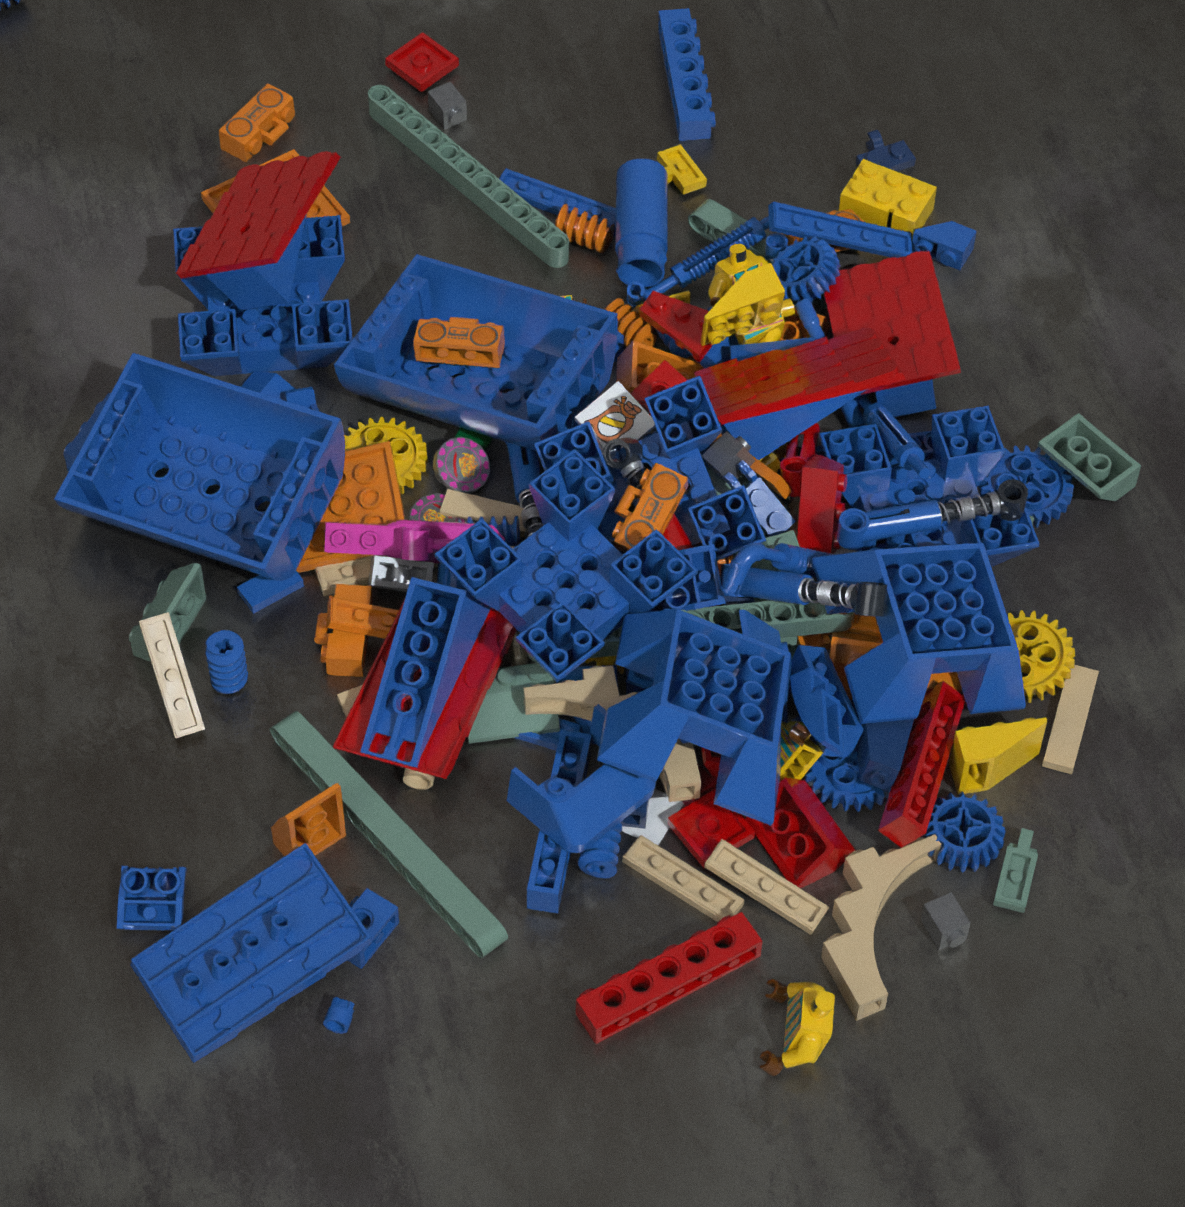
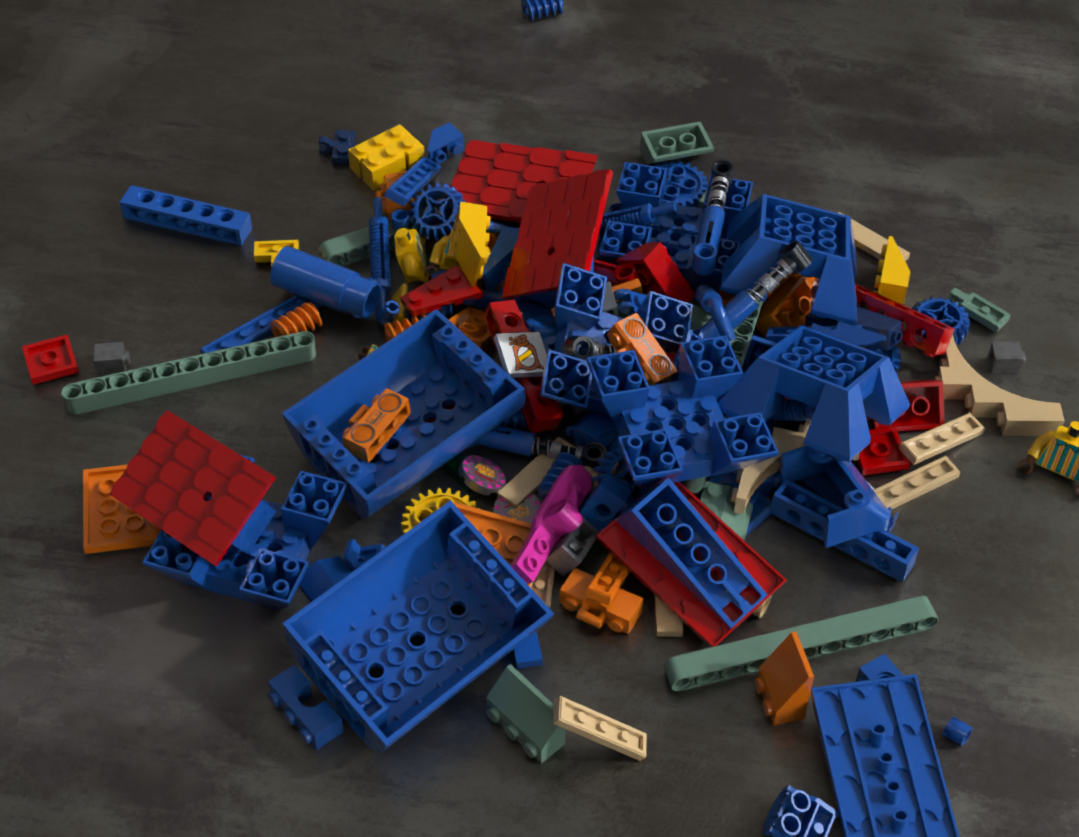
camera: 65 degrees left, 5 degrees down
blue piece [206,630,248,694] -> none
orange piece [218,84,295,162] -> none
red brick [576,912,763,1044] -> none

